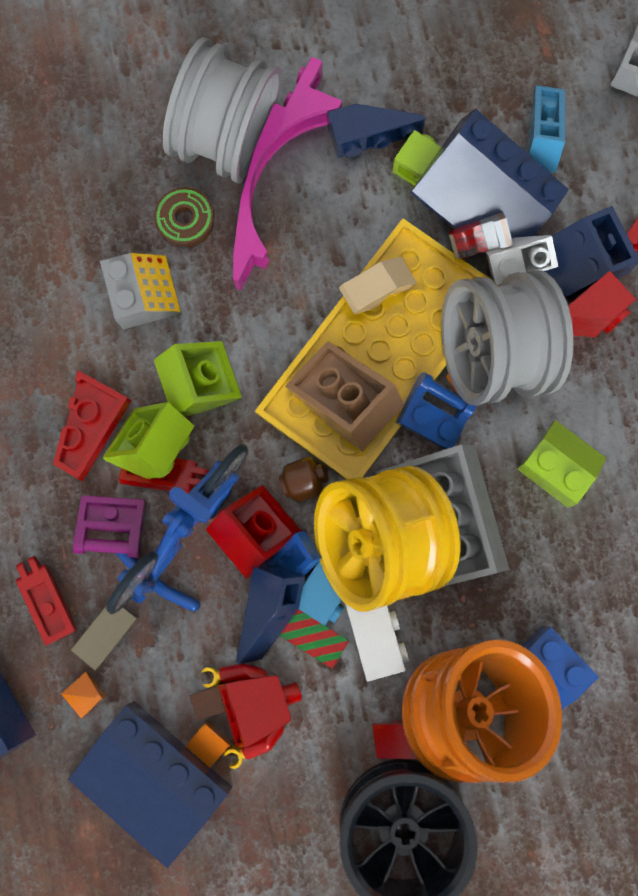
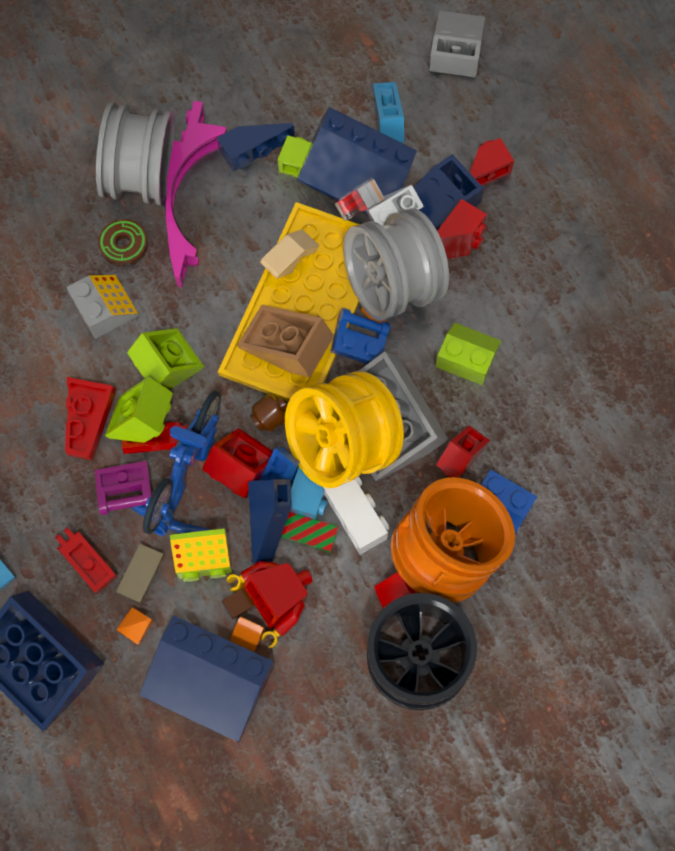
camera: 20 degrees left, 10 degrees down
none -> slope [170,529,232,582]
none -> red slope [436,425,490,478]

